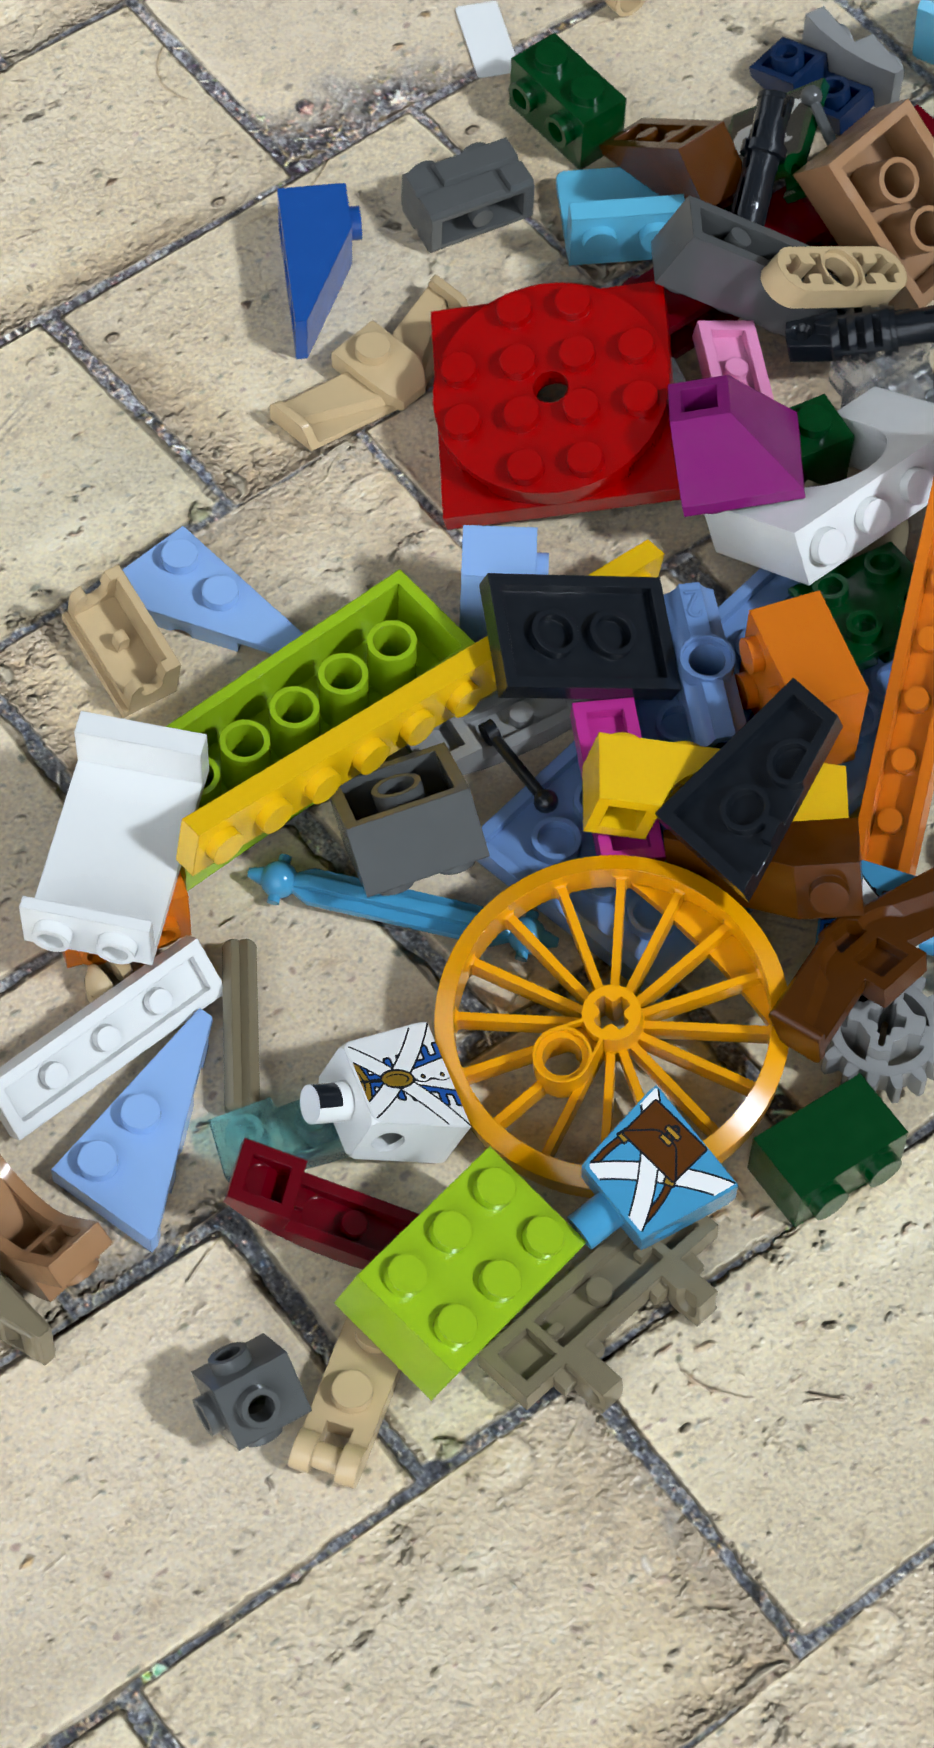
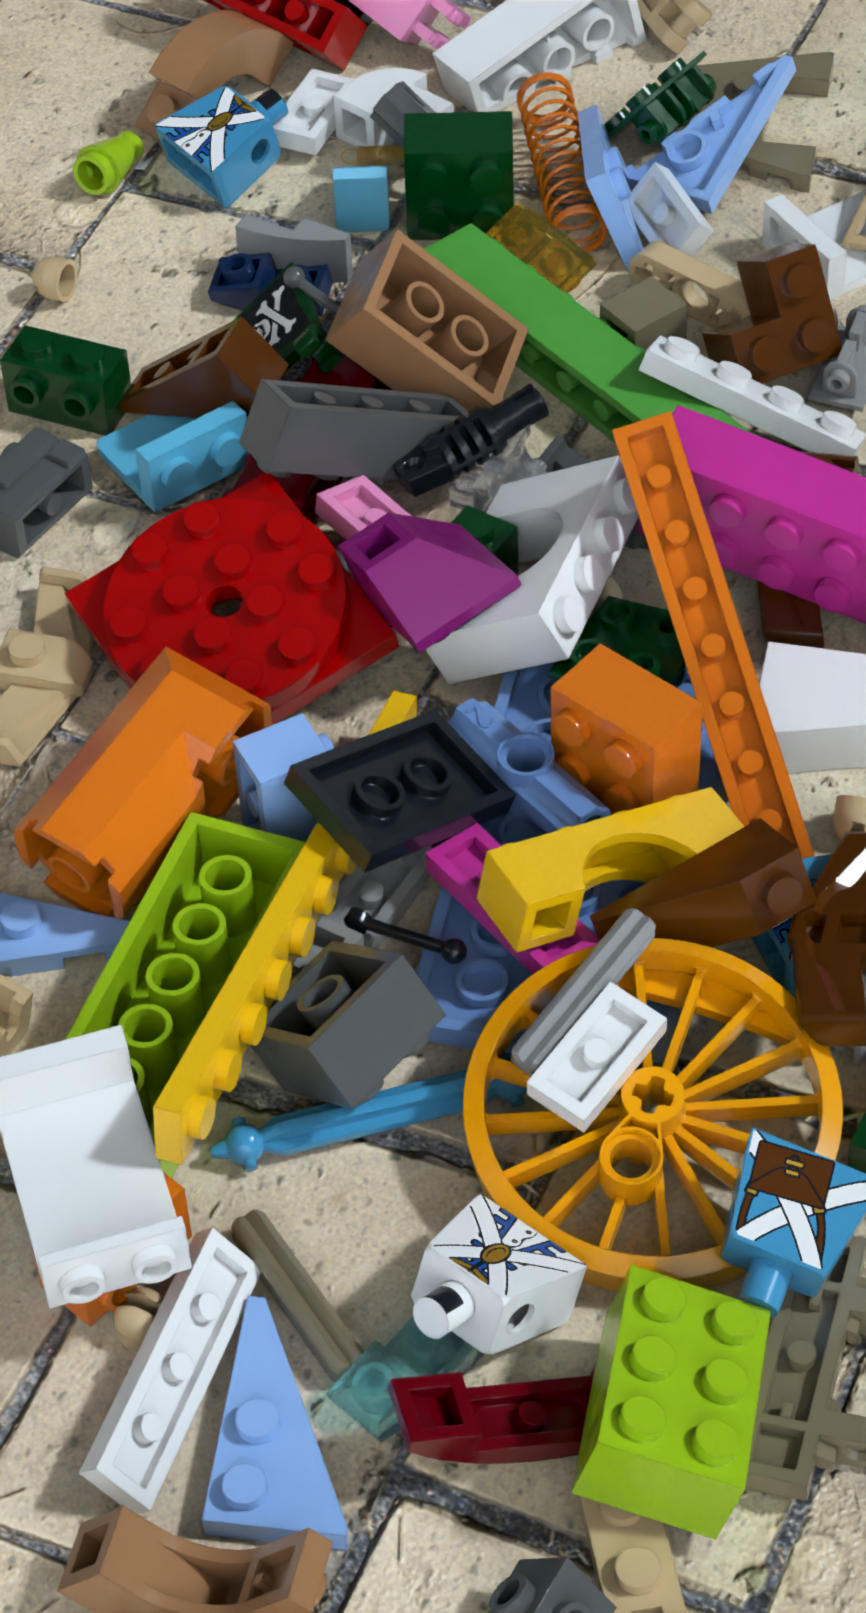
camera: 25 degrees left, 10 degrees down
black wing [655,678,843,903] -> none
black pin [731,89,795,227] -> none
tan beam [761,246,907,309] -> none
none -> orange brick [13,647,272,919]
none -> light grey axle [511,908,656,1077]
none -> white plate [527,982,667,1133]

